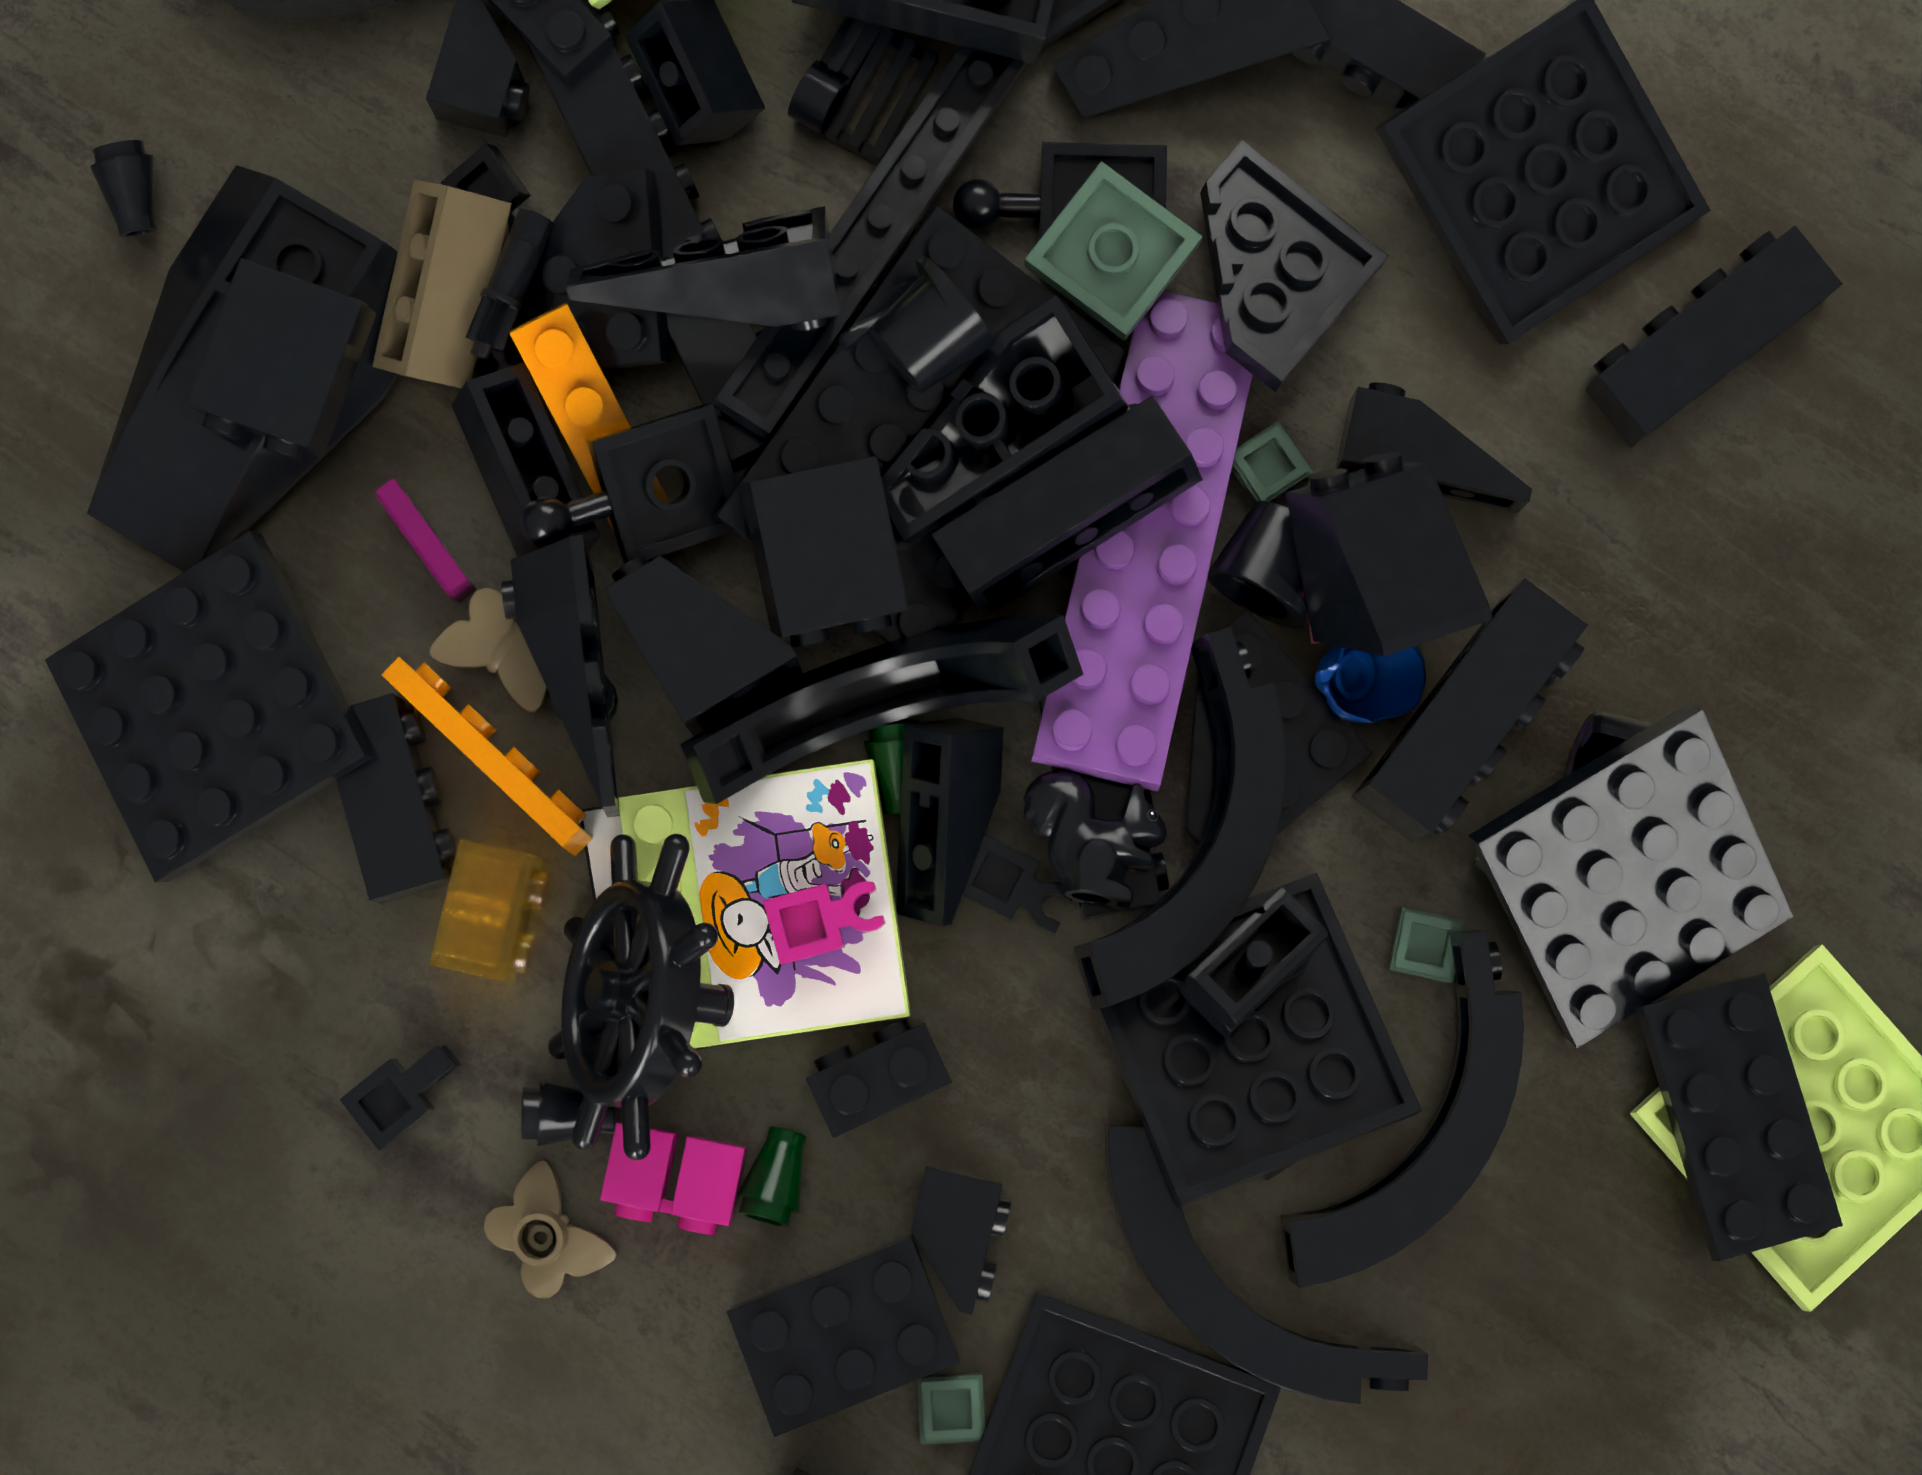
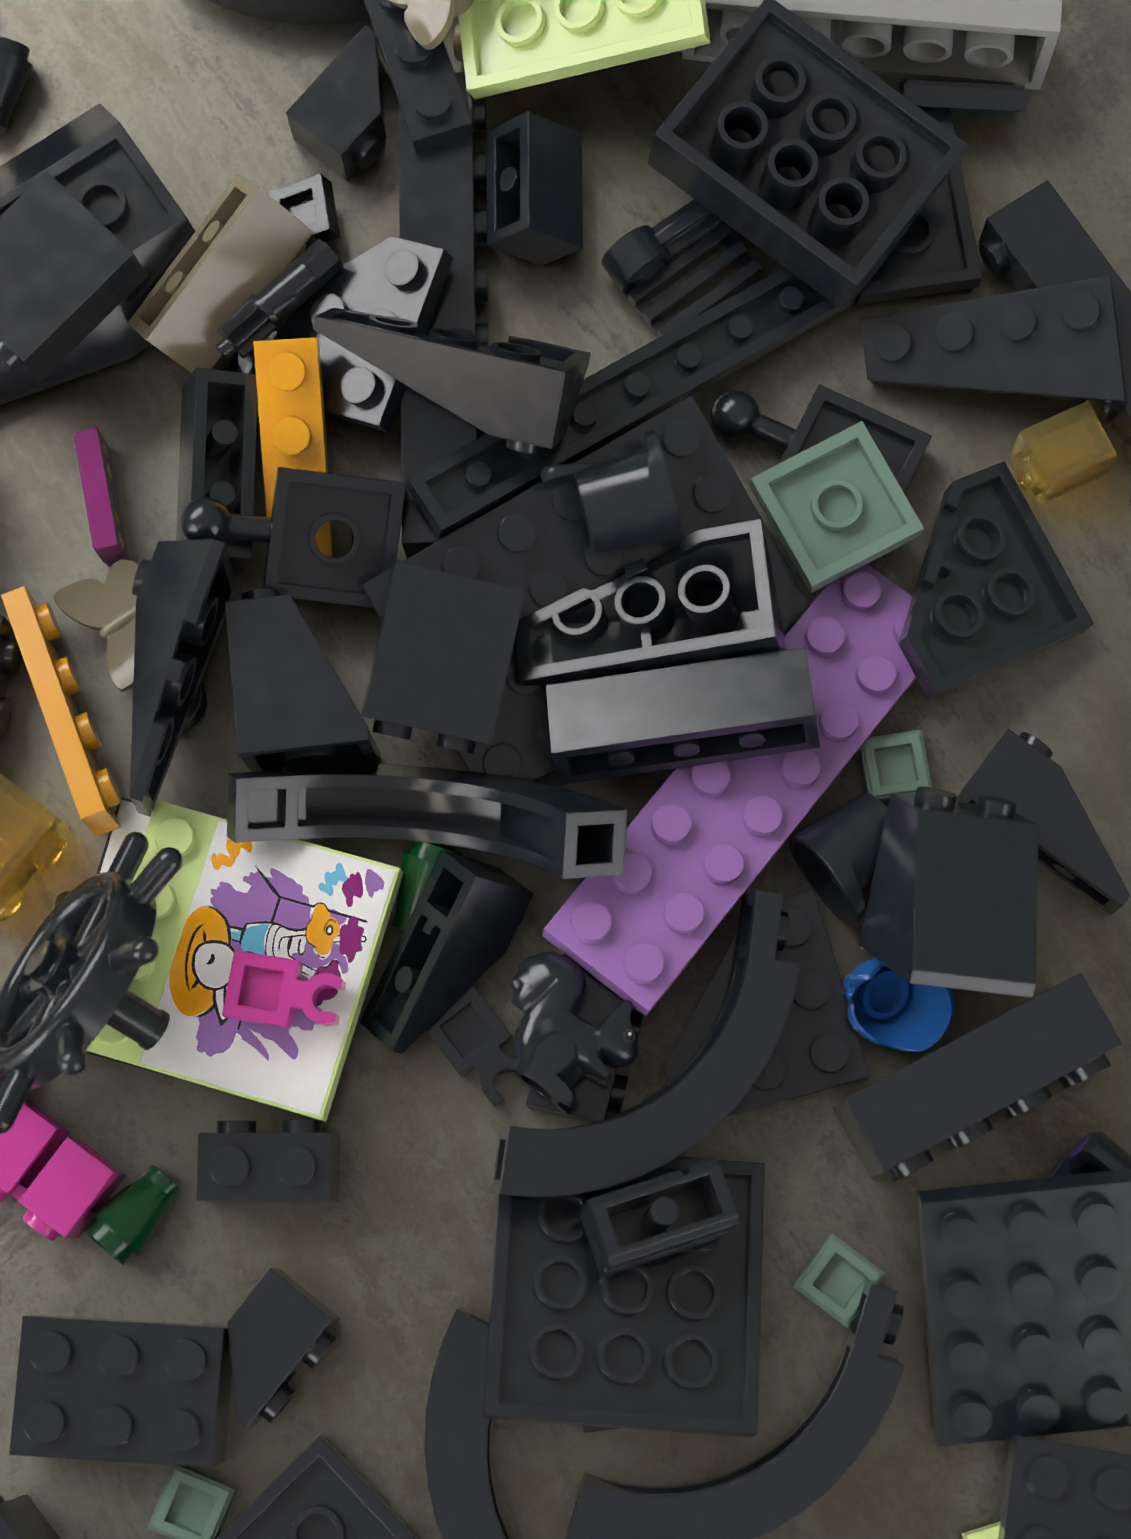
camera: 35 degrees right, 5 degrees down
none -> clear yellow brick [1010,401,1117,505]

